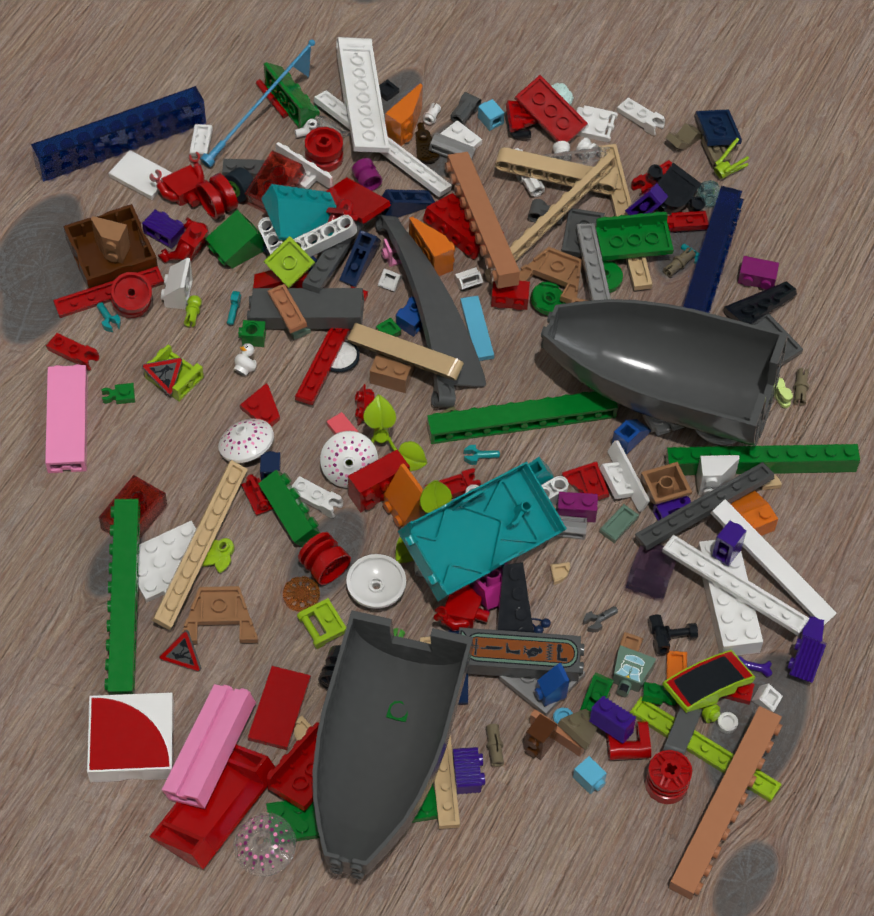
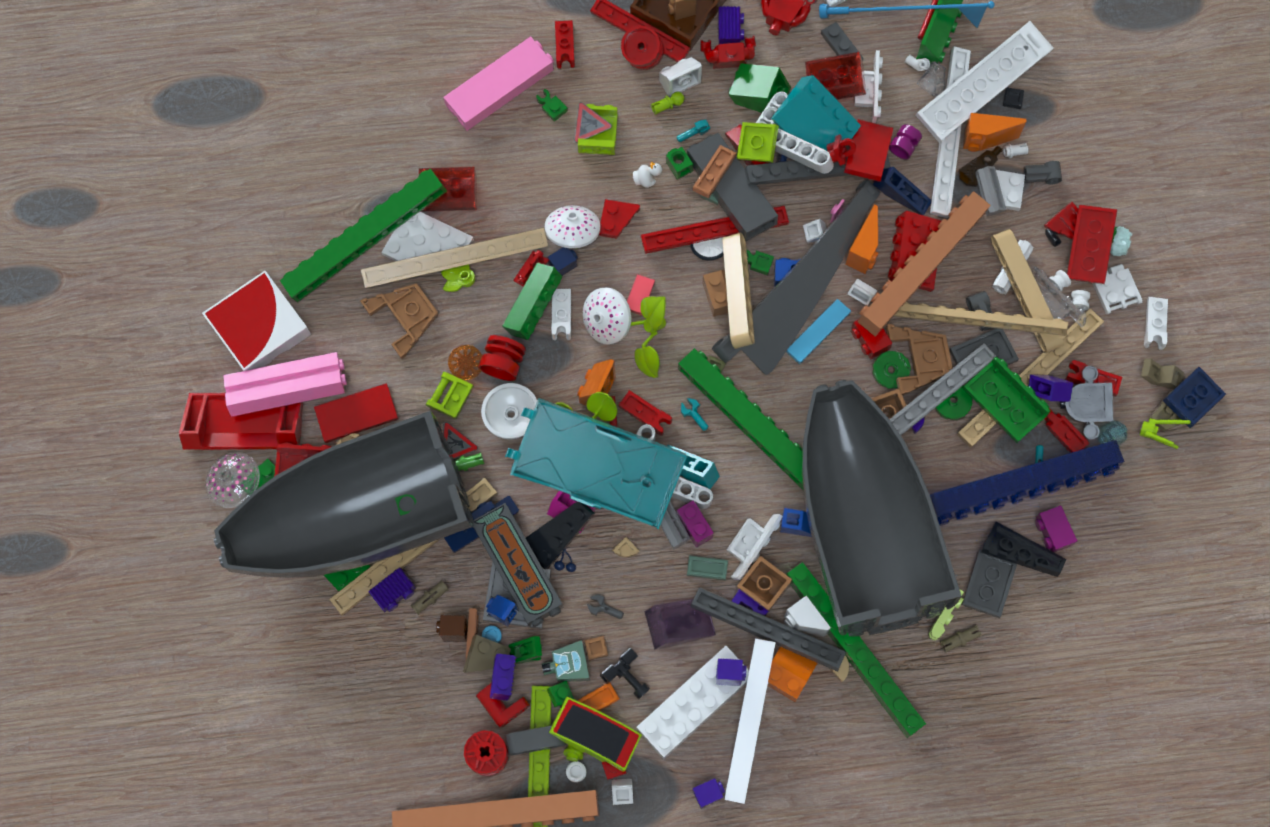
camera: 60 degrees right, 15 degrees up
teal bar [97,302,121,332] -> none
piece [159,630,201,672] -> none
red wheel [196,173,238,219] -> none
black wheel [225,167,257,203] -> none
red wheel [305,127,344,172] -> none
dark blue slope [339,230,381,287] -> none
red brick [348,449,410,513] -> none
red hinge [355,384,375,426] -> none
red torso [433,585,491,631] -> none
medium azure brick [478,99,504,131] -> none
red wing [562,461,609,500] -> none
medium azure brick [573,756,607,794] -> none
white tile [662,535,809,636] -> none
dark tan pin [663,247,696,277] -> none
dark purple piece [738,656,772,677] -> none
dark purple brick [787,635,827,683] -> none

